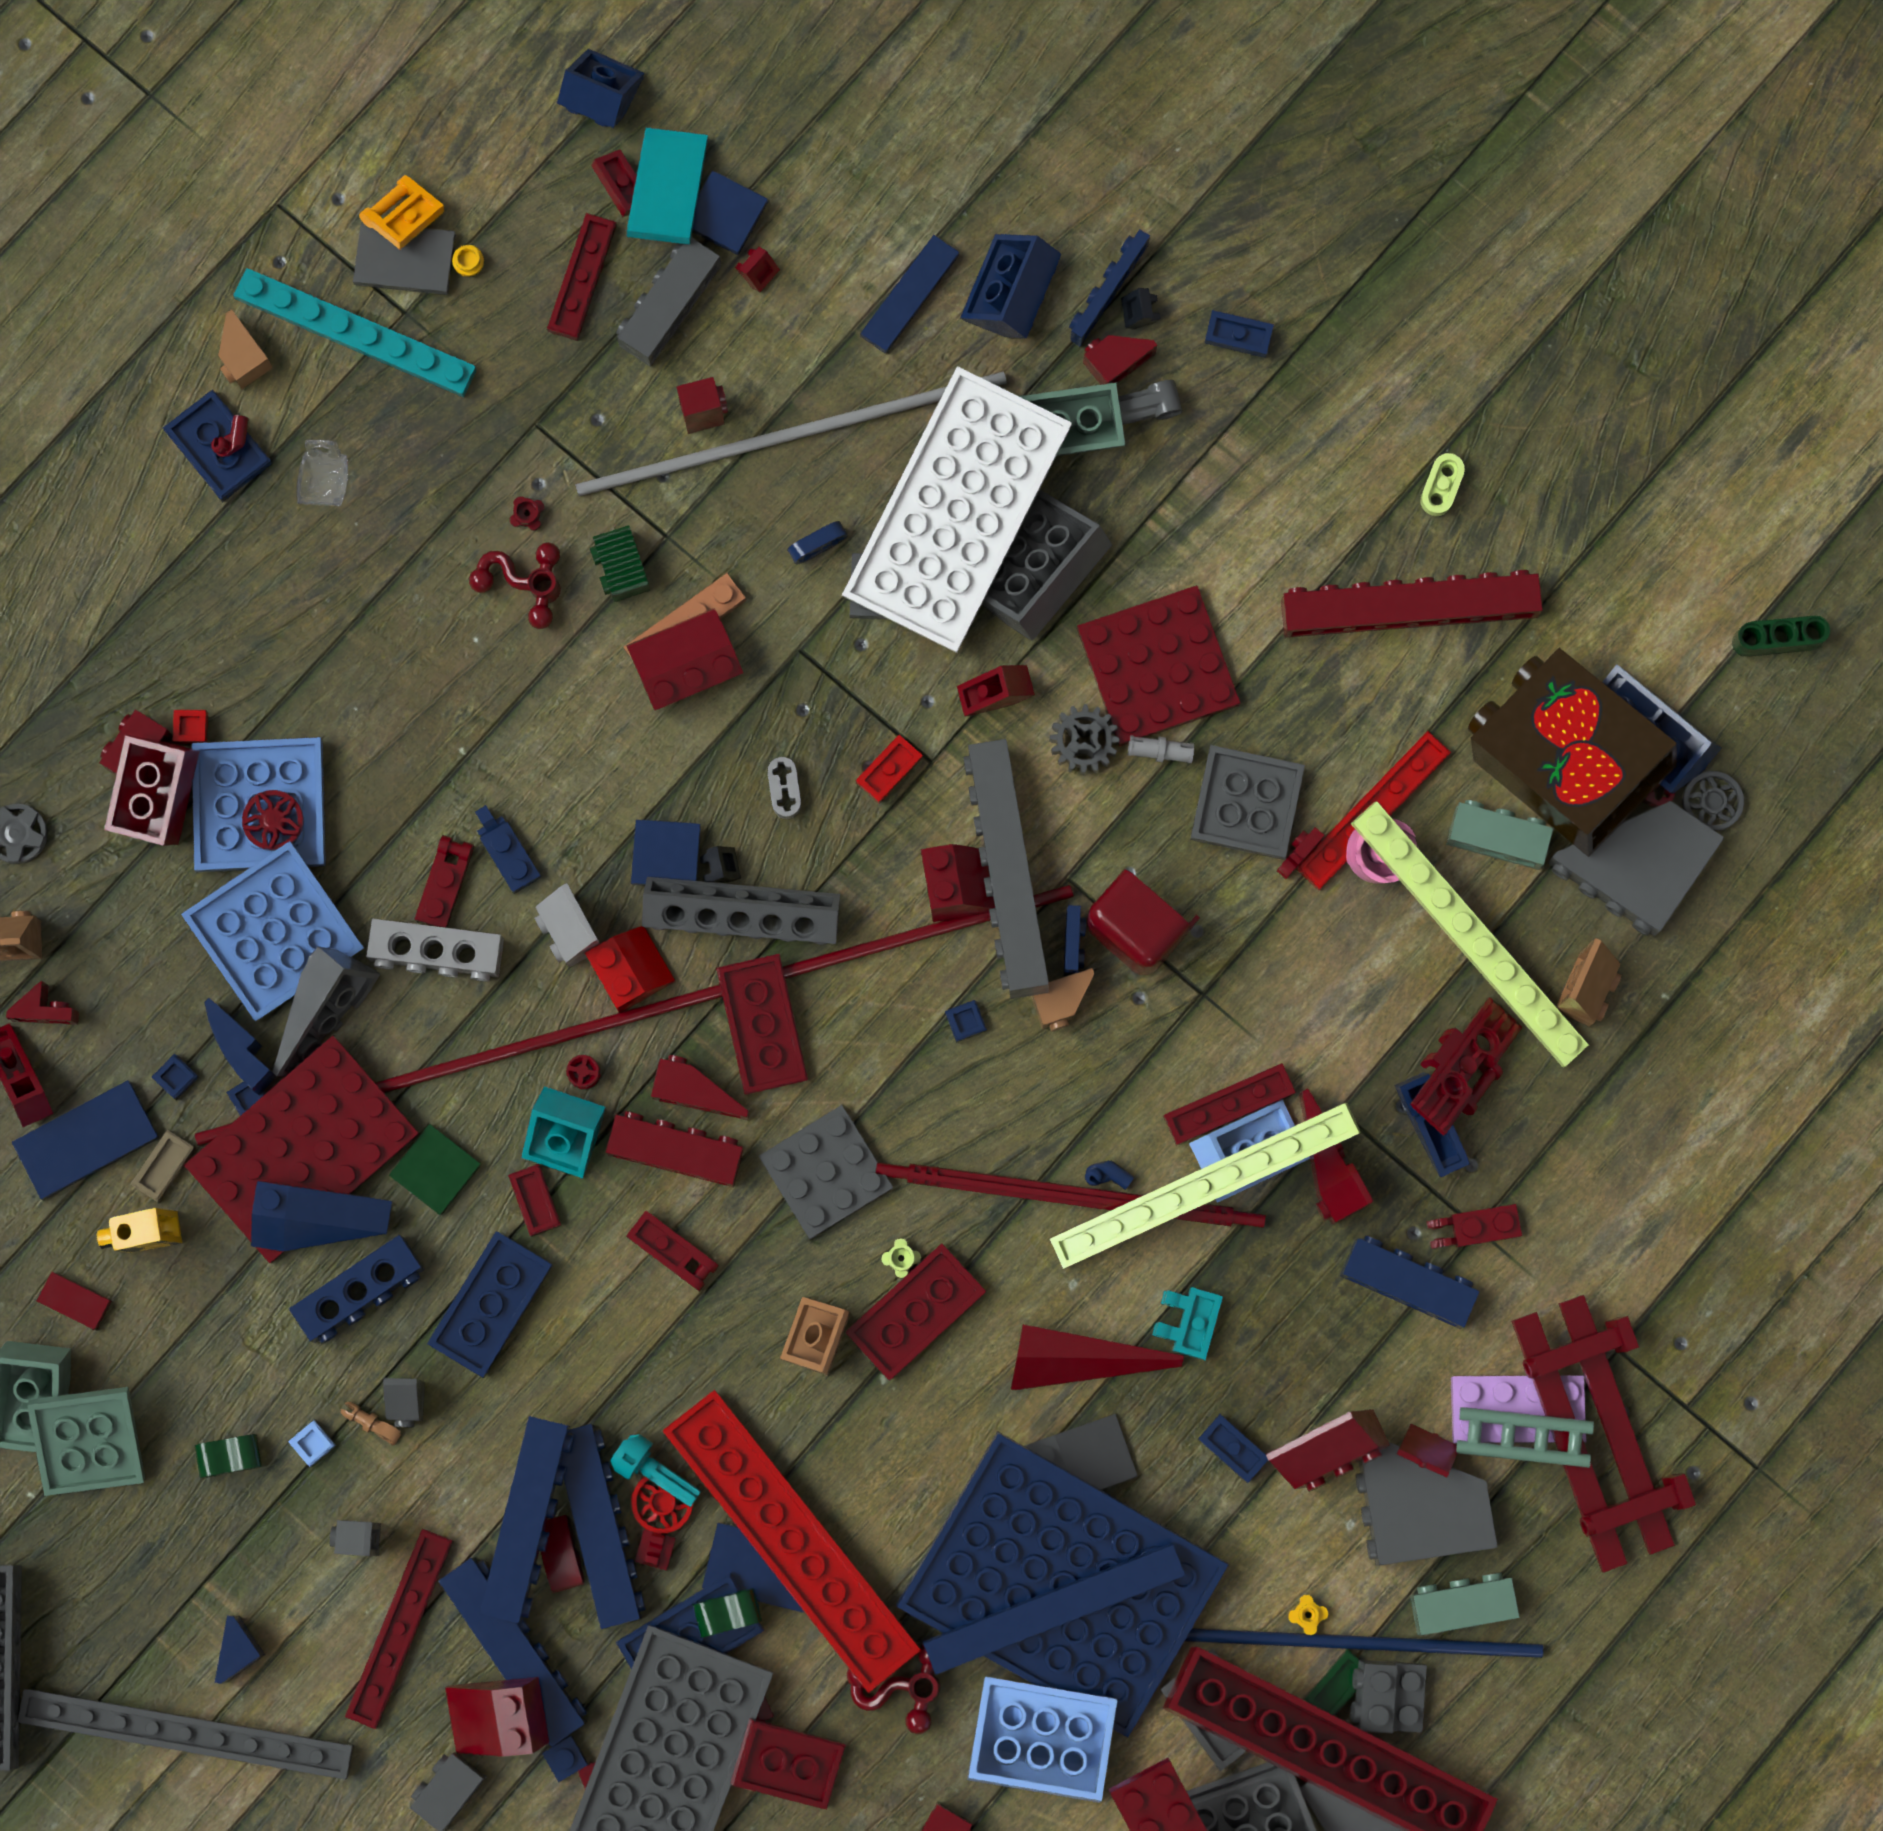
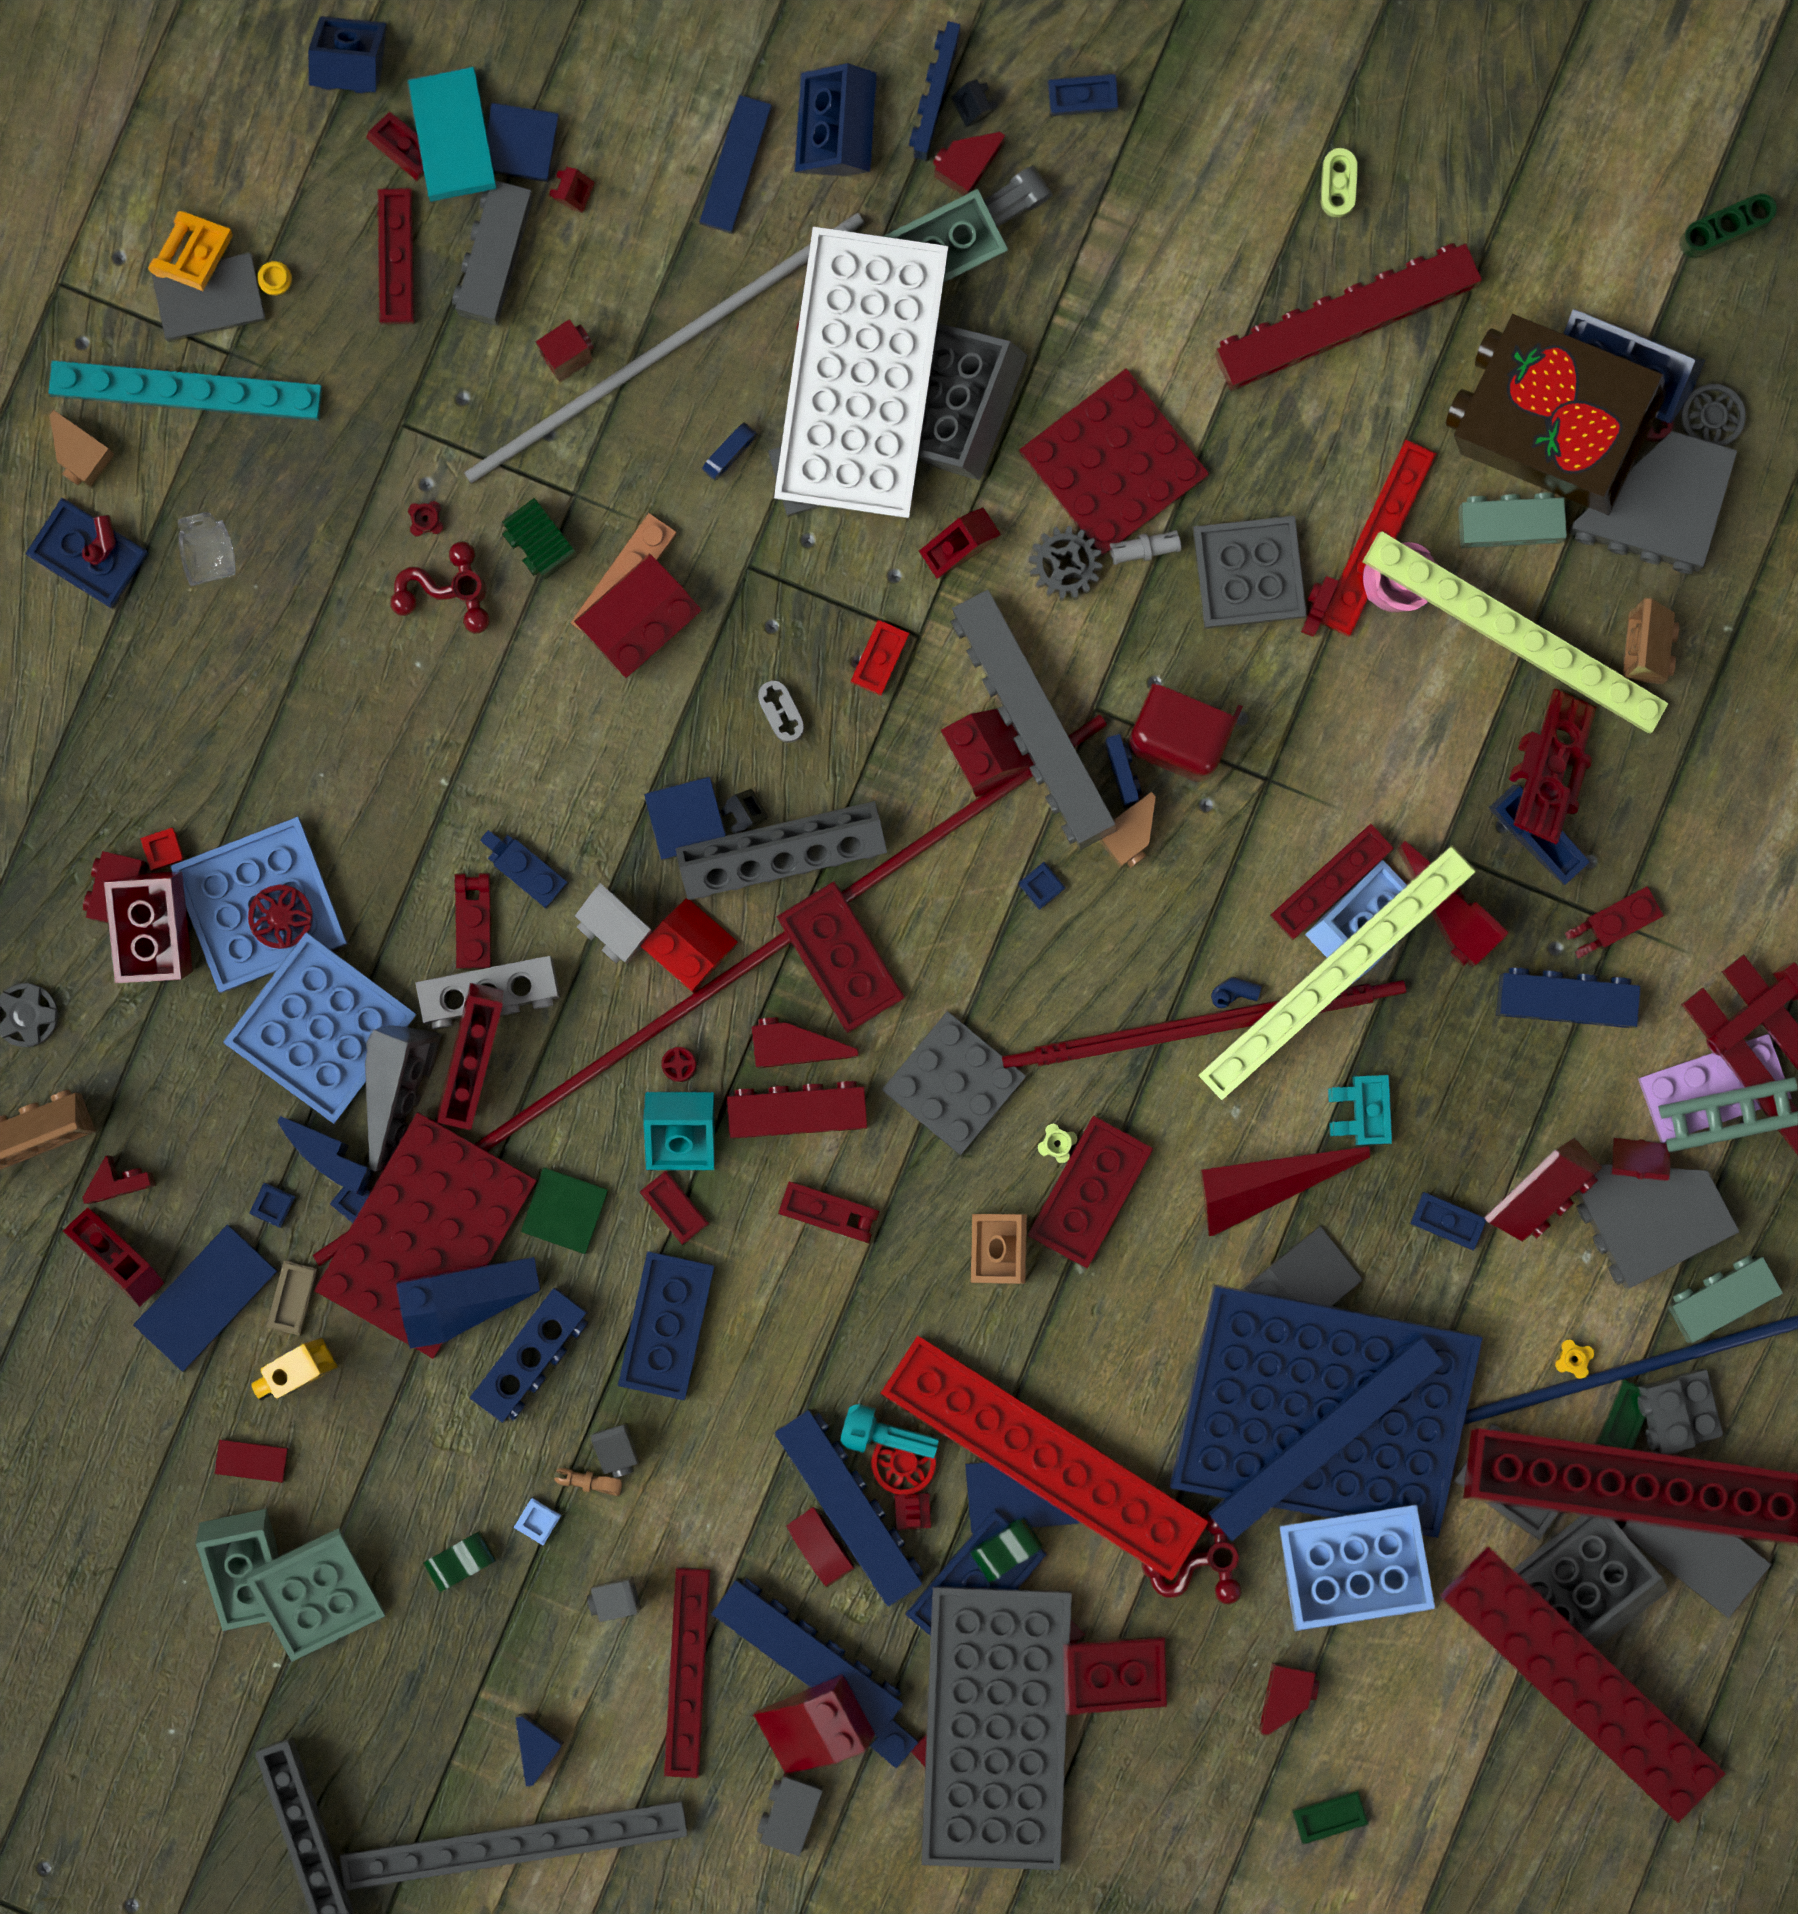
camera: 15 degrees left, 5 degrees up
dark blue brick [480,1416,574,1624] -> none
none -> dark red brick [437,983,503,1130]

